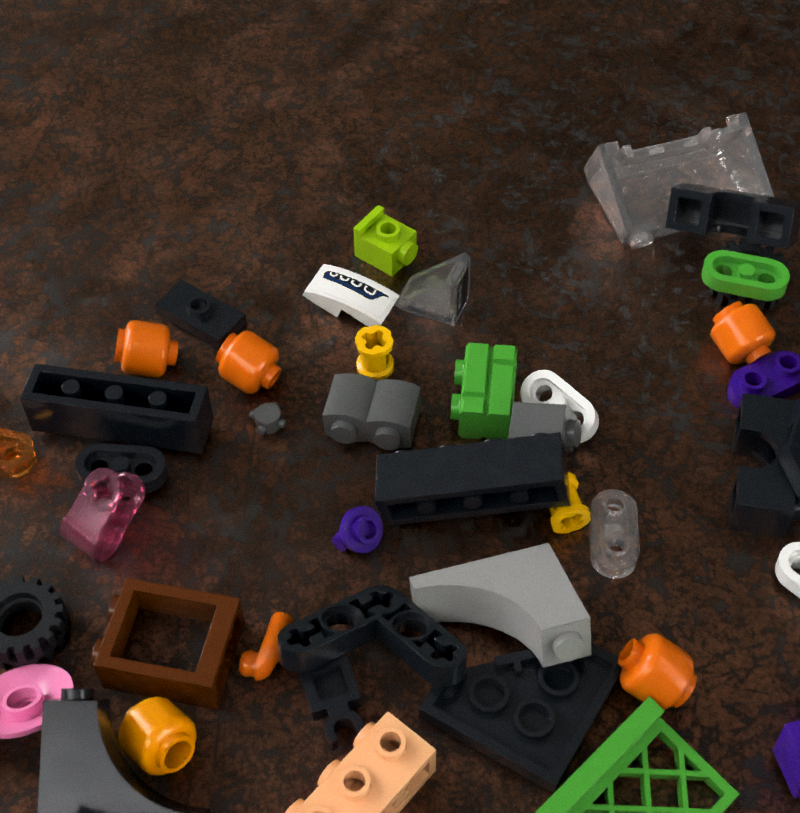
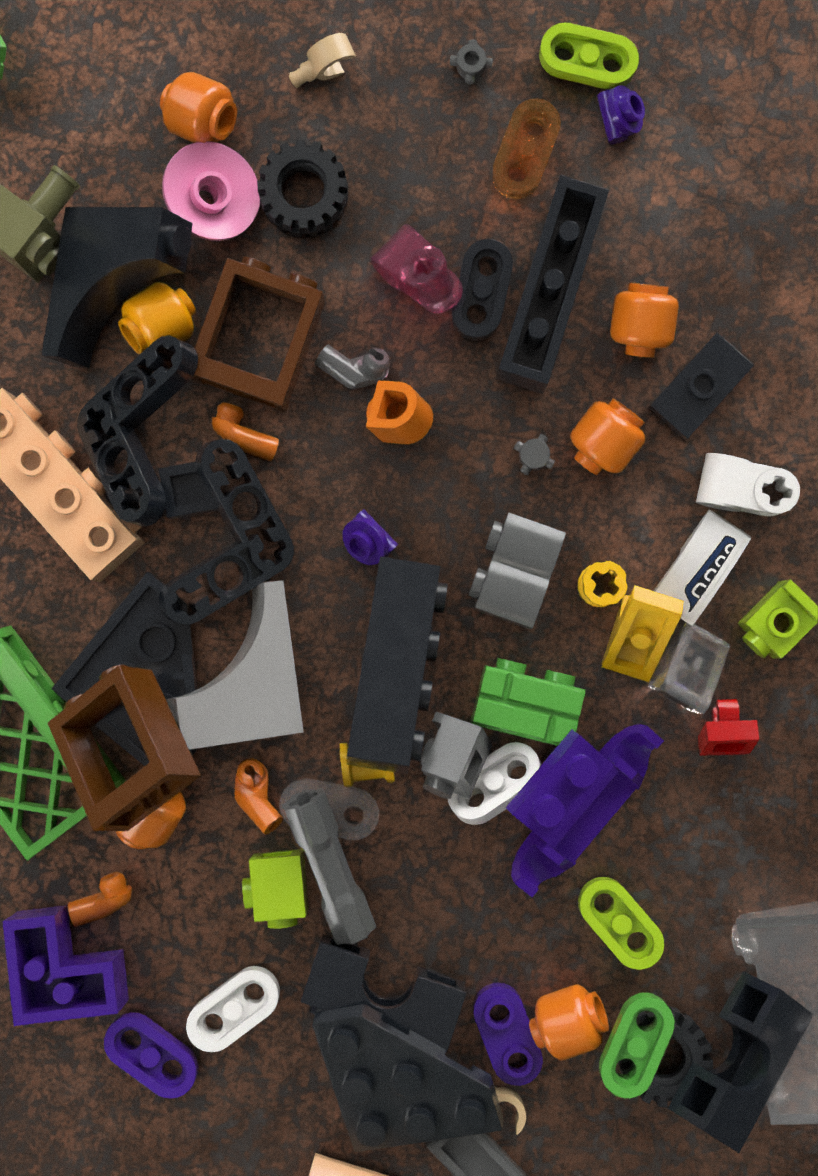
camera: 95 degrees right, 35 degrees up
none -> reddish brown window [48,665,201,831]
none -> orange arm [67,872,132,927]
none -> black beam [77,335,198,526]
none -> orange arm [234,758,283,835]
none -> lime brick [242,849,309,929]
none -> dark grey axle [282,788,377,945]
none -> dark grey arm [314,344,391,389]
none -> orange plate [366,380,433,444]
none -> dark purple plate [506,724,664,897]
none -> lime plate [578,877,664,970]
none -> yellow slope [602,585,684,682]
none -> white piece [696,453,800,517]
none -> red tile [698,699,759,756]

